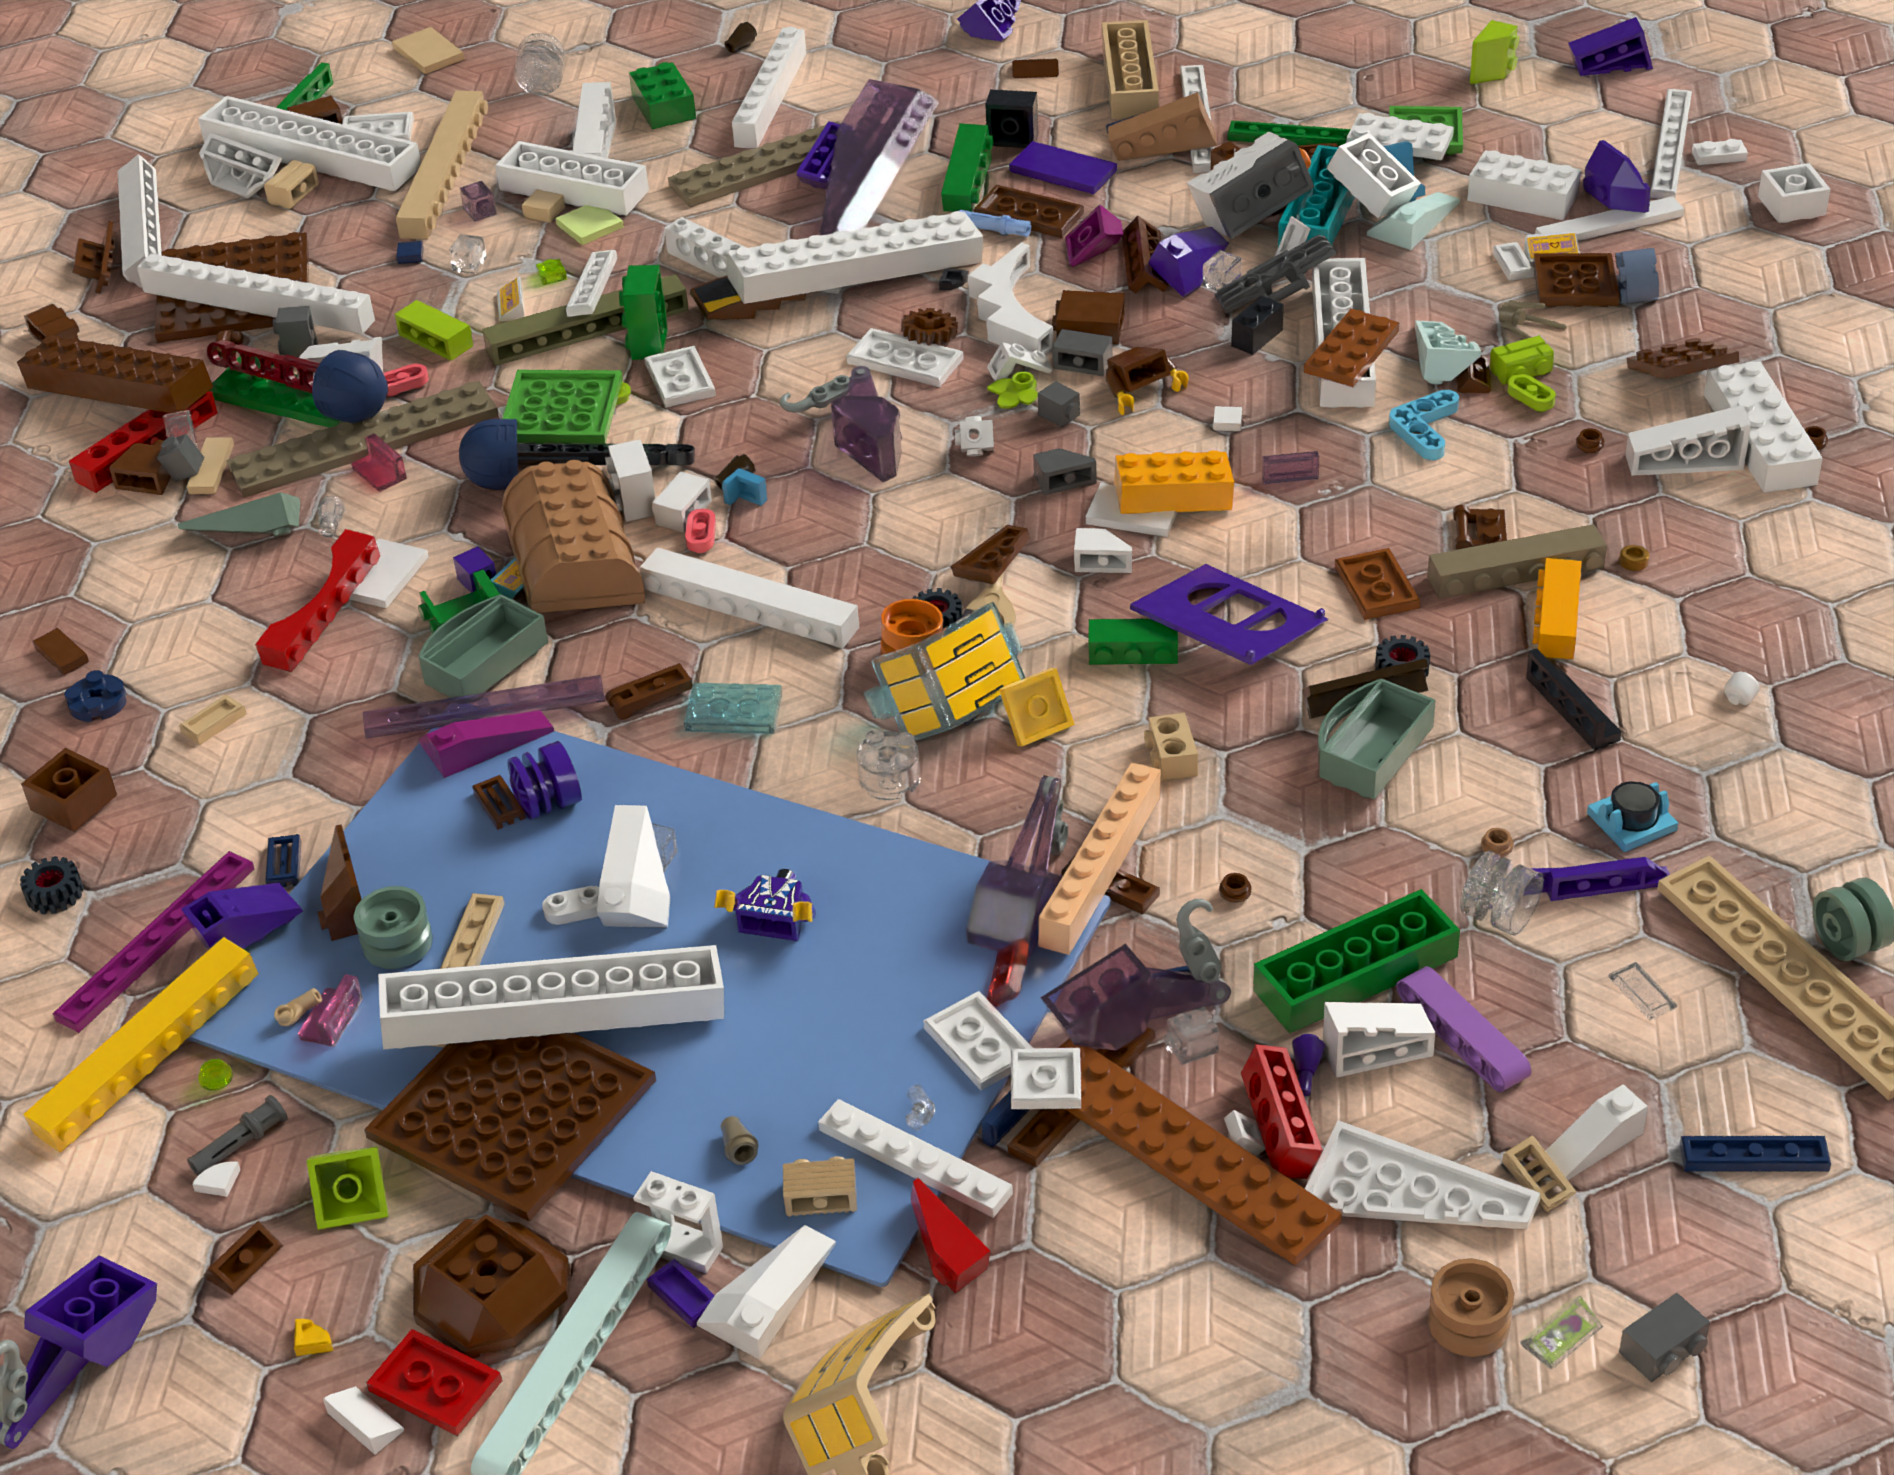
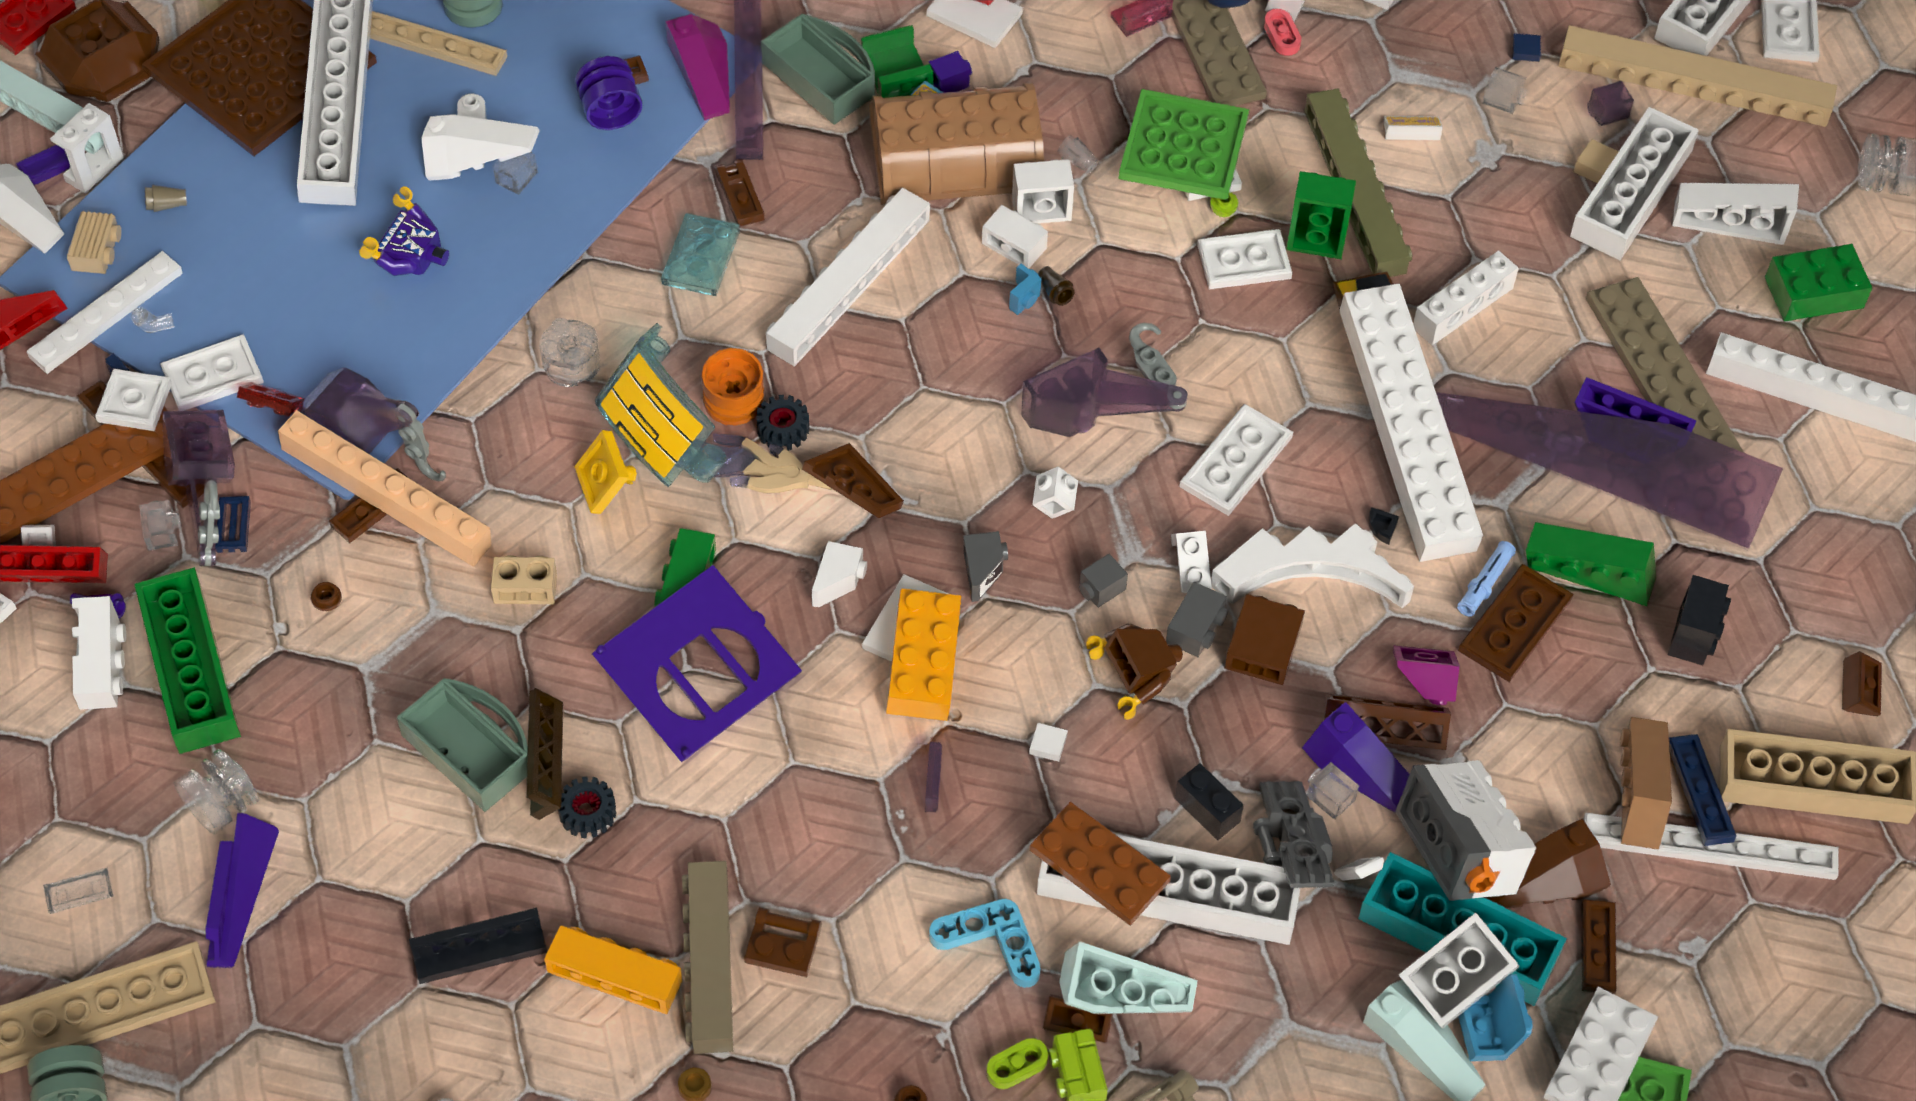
camera: 95 degrees right, 15 degrees up
lime brick [394,300,473,361] -> none
piece [459,419,695,490] -> none
clear neon green plate [536,258,567,285] -> none
yellowish green tile [556,205,624,245] -> none
white tile [566,250,617,317] -> none
coral plate [685,509,716,553] -> none
reddish brown gear [901,308,958,346] -> none
lime plate [987,372,1038,409] -> none
dark purple tile [1009,141,1117,194] -> none
green tile [1227,120,1351,148] -> none
dark orange tile [1335,548,1420,620] -> none
medium lavender beam [1396,966,1531,1092] -> none
medium nougat plate [1481,828,1514,857] -> none
piece [1587,781,1678,852] -> none

